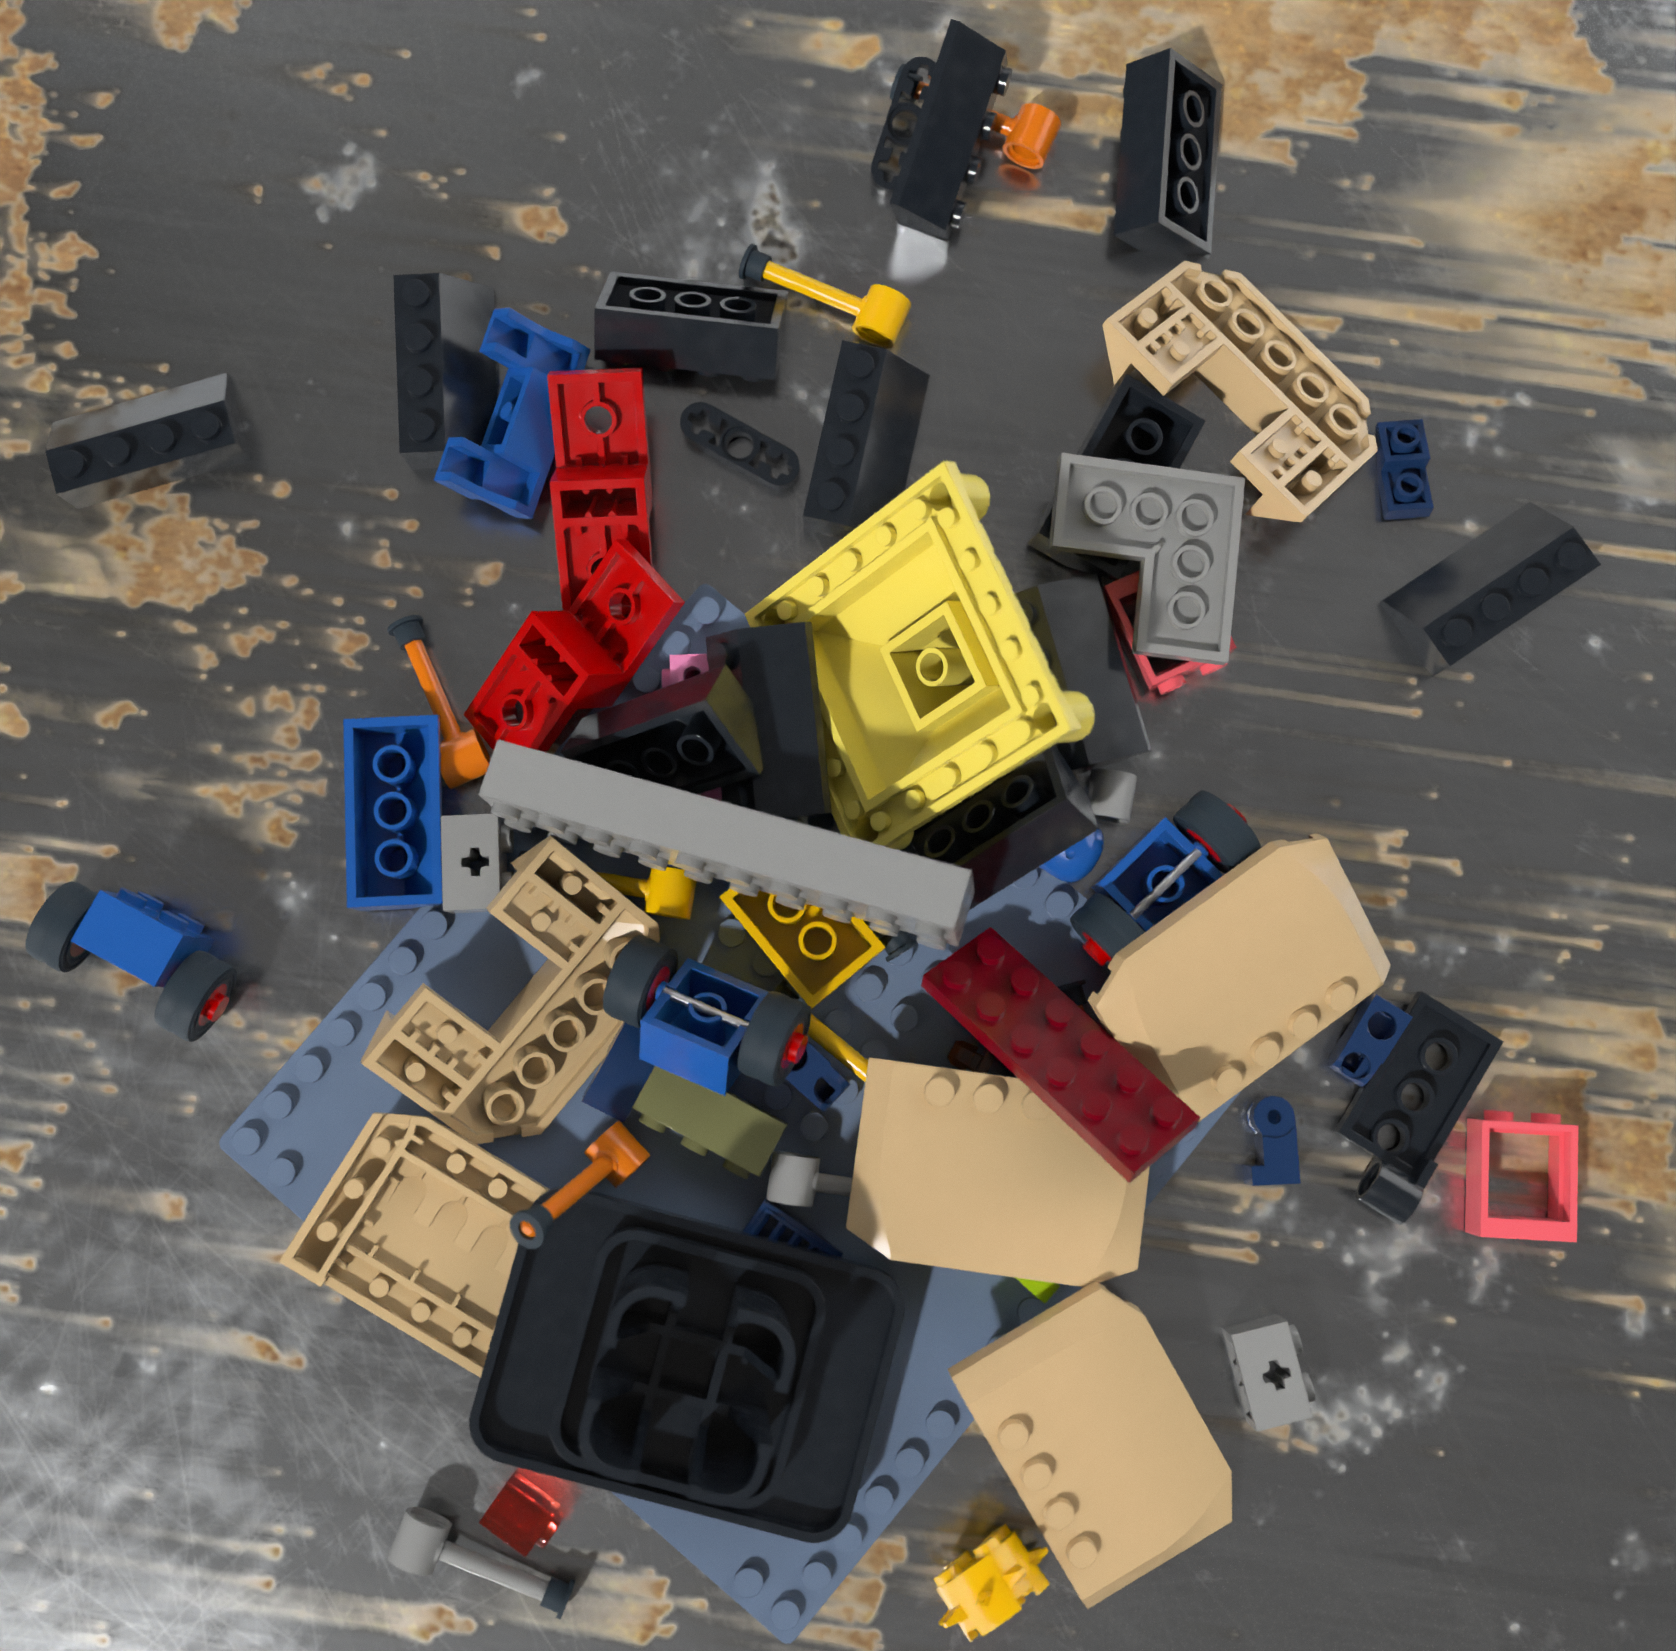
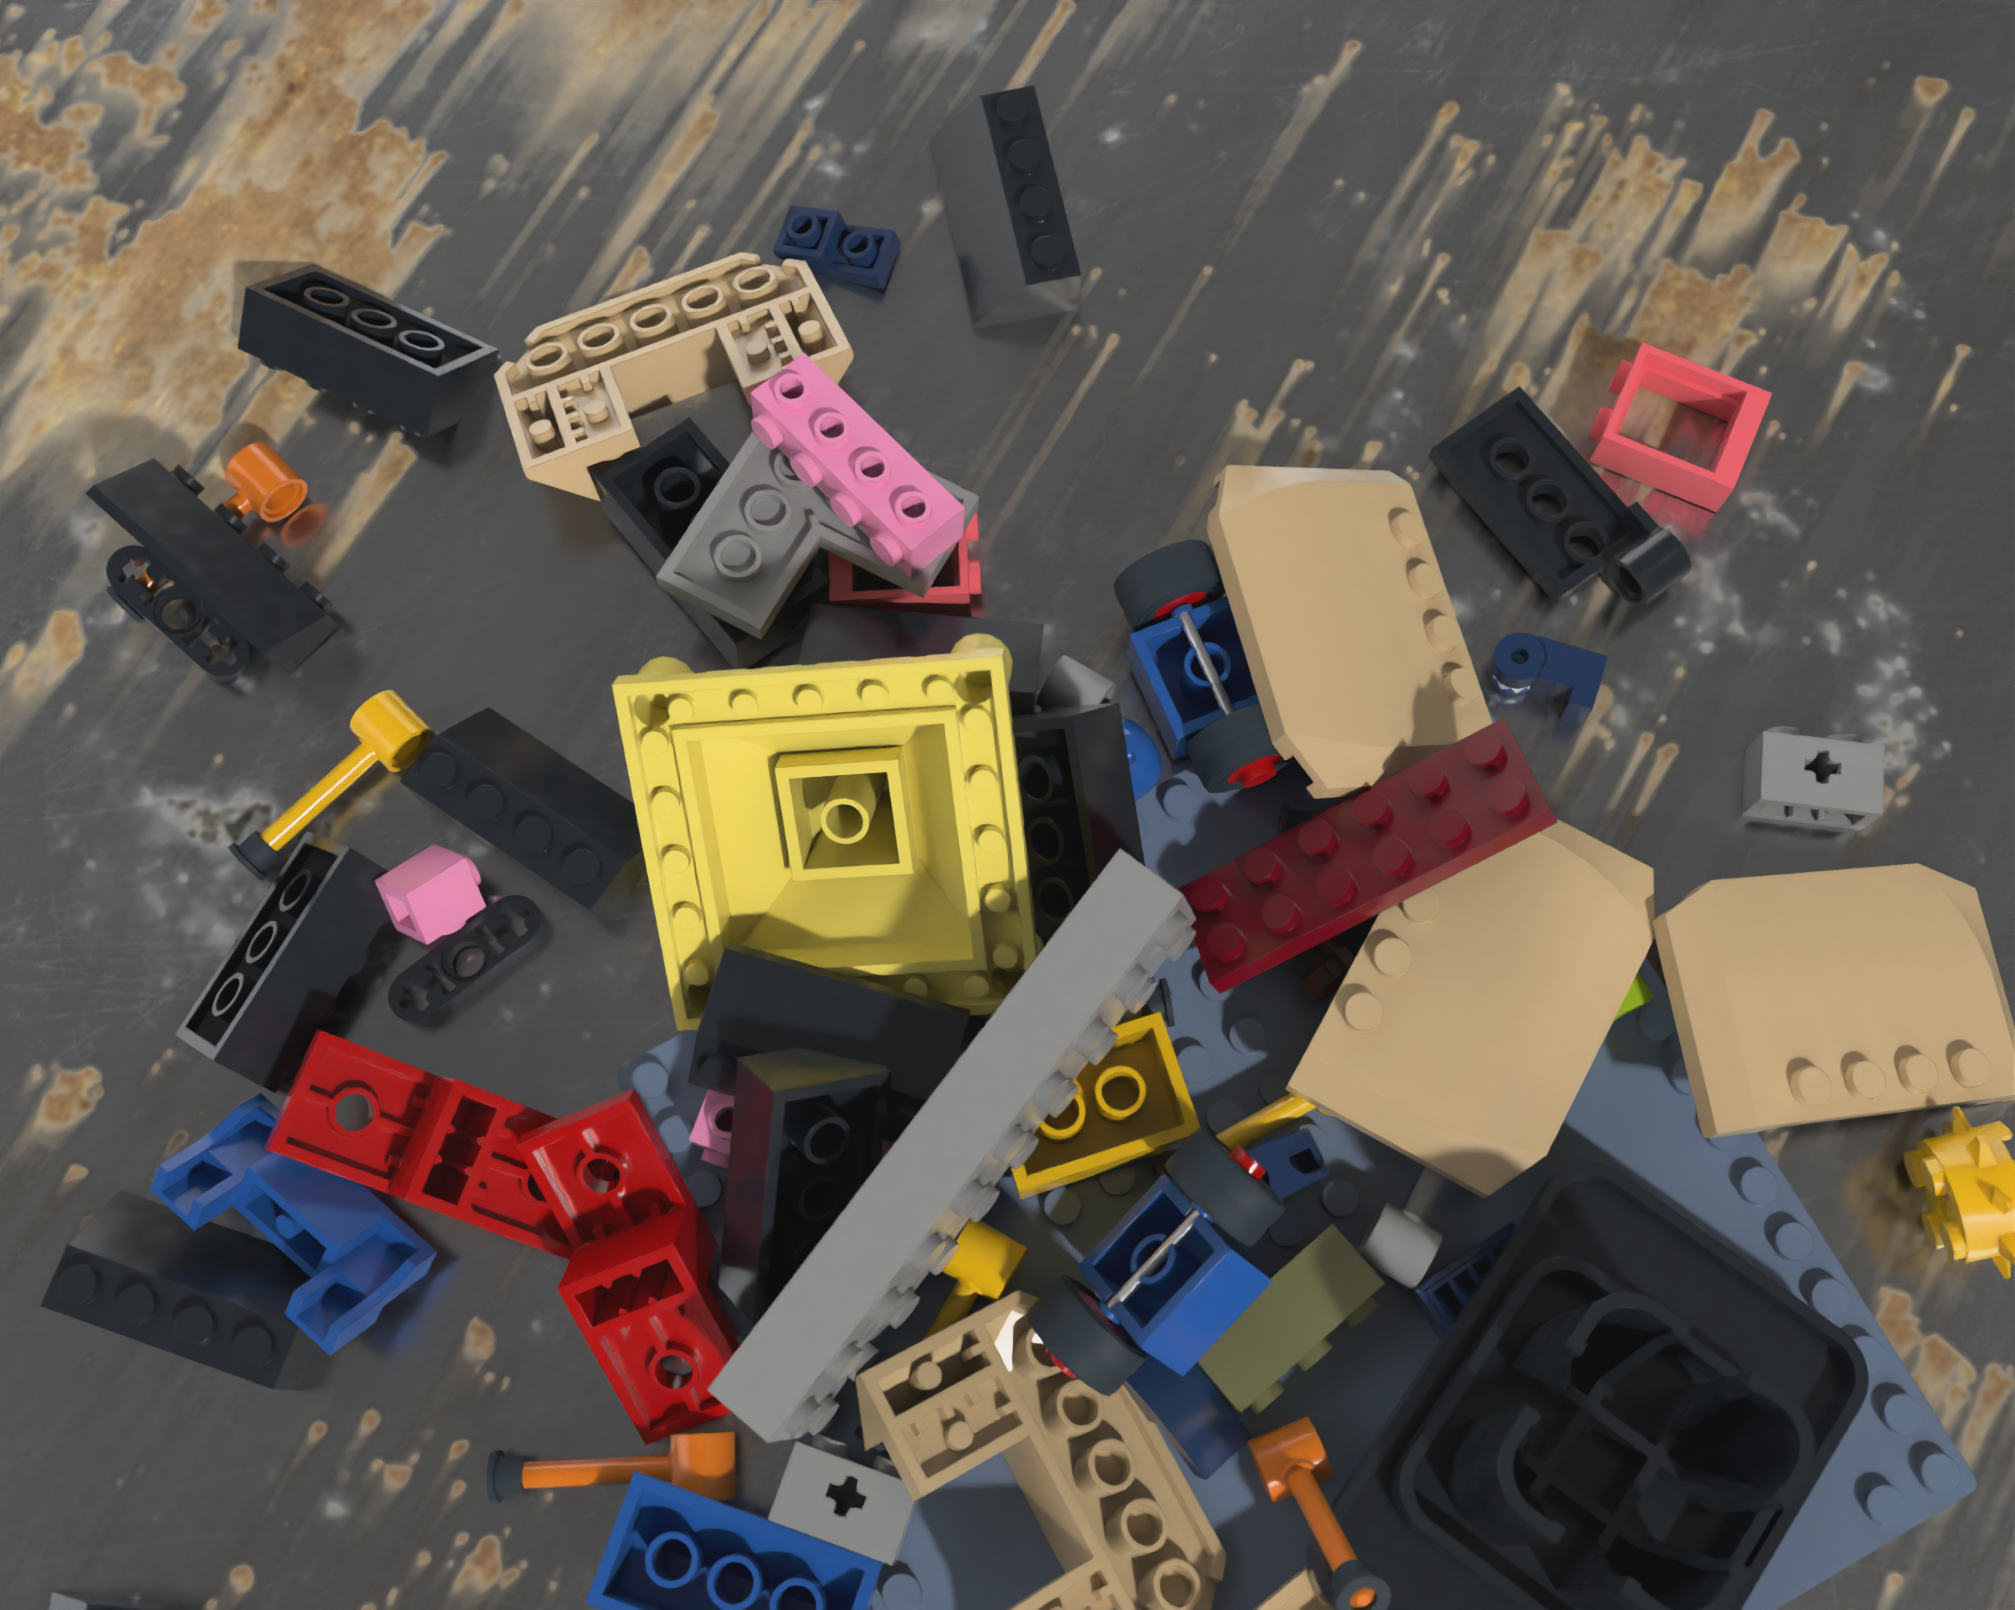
camera: 65 degrees left, 10 degrees down
dark blue leg [1327,993,1413,1087] -> none
none -> bright pink brick [374,844,486,945]
none -> bright pink brick [750,353,965,579]

